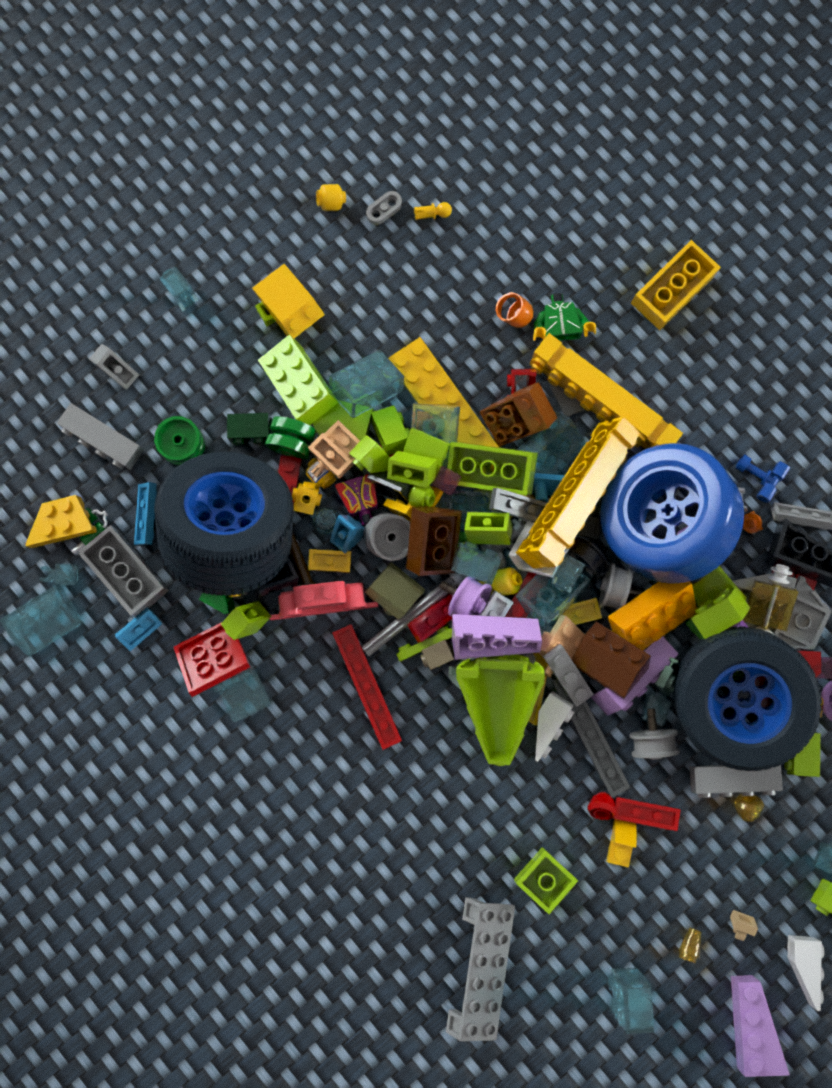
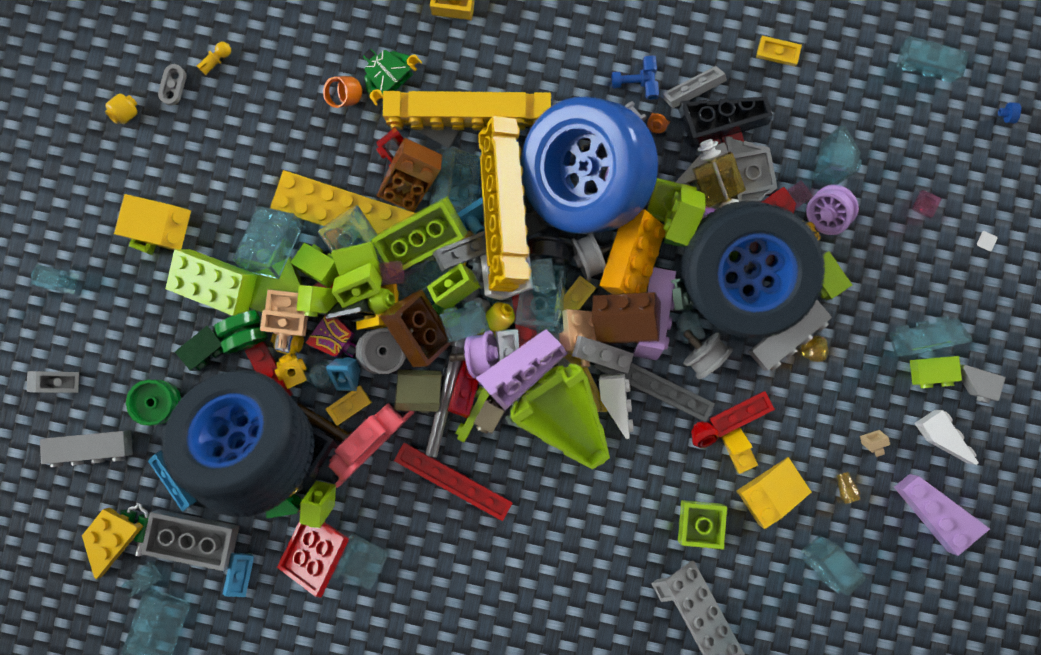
camera: 30 degrees left, 5 degrees up
none -> yellow slope [737,457,812,529]

